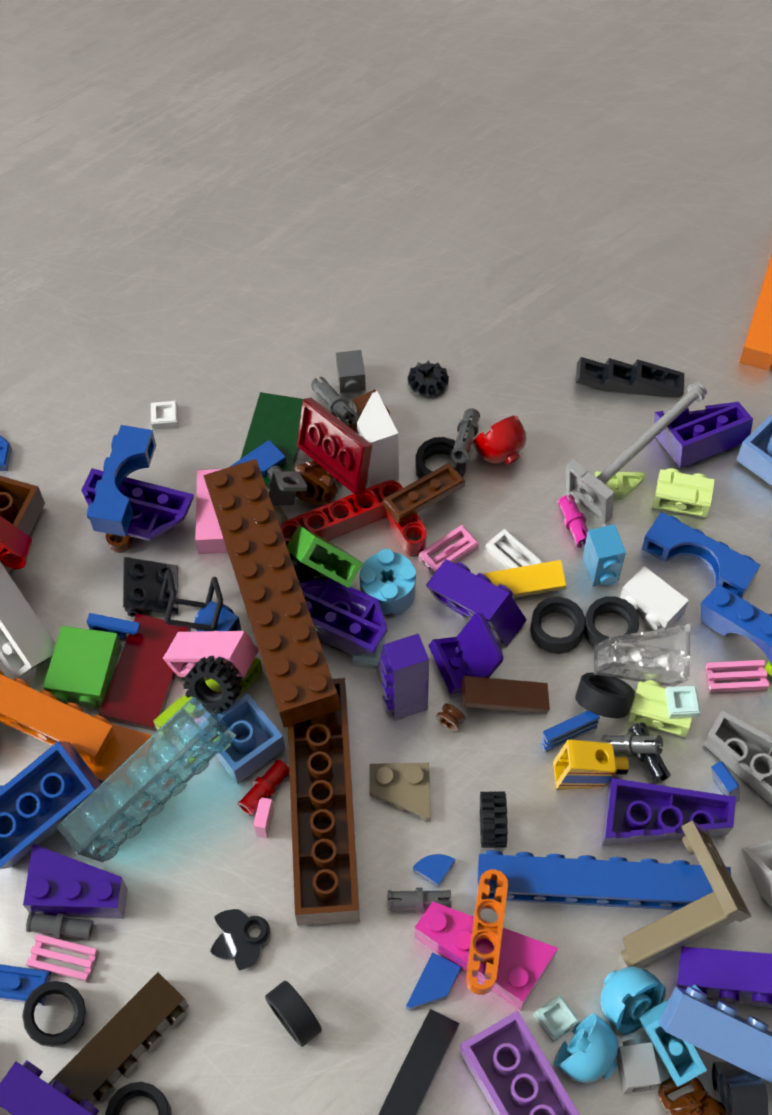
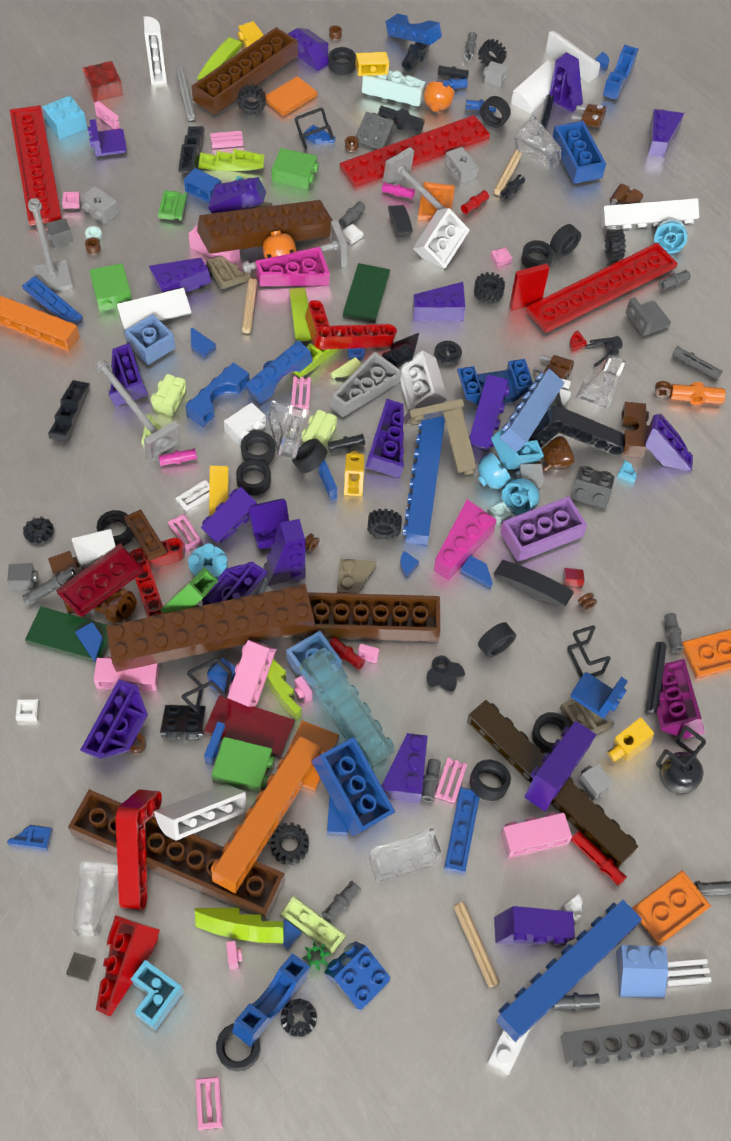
camera: 90 degrees left, 0 degrees up
blue arch [87,425,156,537] -> none
black tyre [183,655,243,714] -> none
dark grey bracket [267,466,307,506] -> none
dark grey pin [387,887,451,913] -> none
dark grey pin [451,408,480,463] -> none
reddish brown tile [461,676,550,714] -> none
orange beam [465,869,508,995] -> none
red cylinder [472,415,527,465] -> none
dark azure brick [582,524,626,586] -> none
dark grey pin [600,732,663,757] -> none
light aqua tile [665,686,700,719] -> none
blue tile [711,761,740,803] -> none

